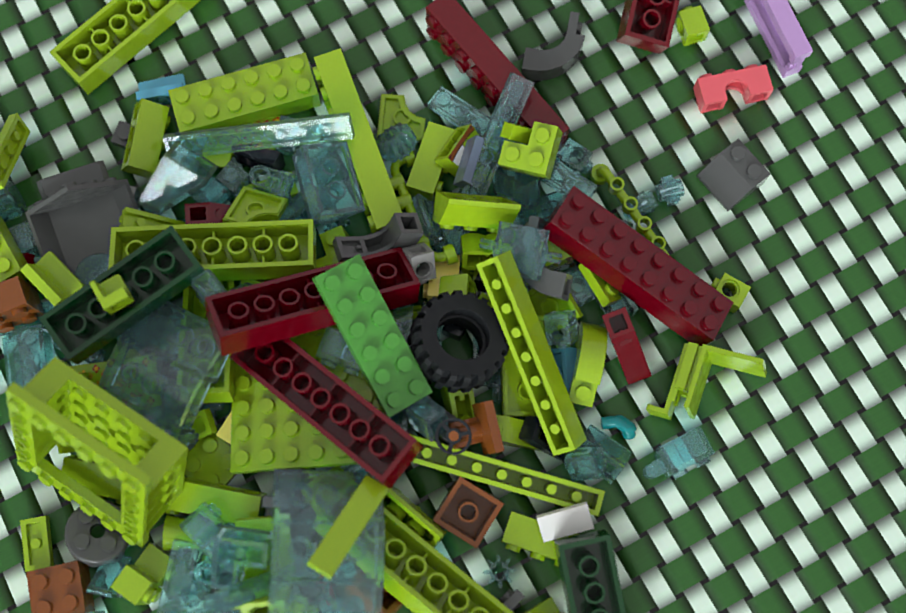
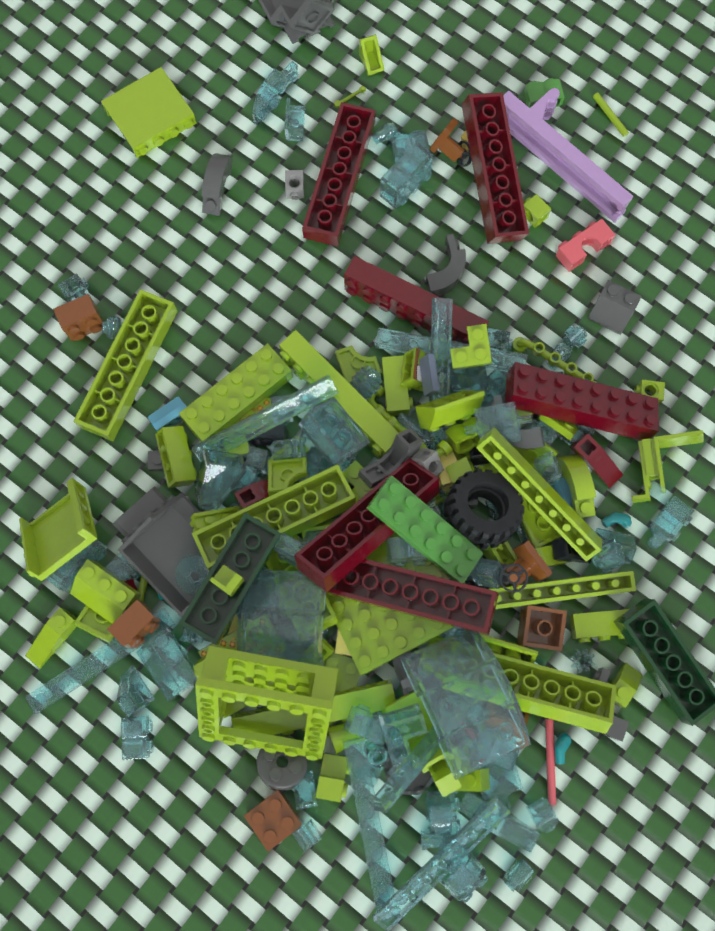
camera: 25 degrees left, 0 degrees up
lime panel [20,251,84,307] -> none
lime plate [20,516,54,572] -> none
lime tile [307,474,389,580] -> none
lime piece [500,121,532,144] -> none
white tile [536,501,594,542] -> none

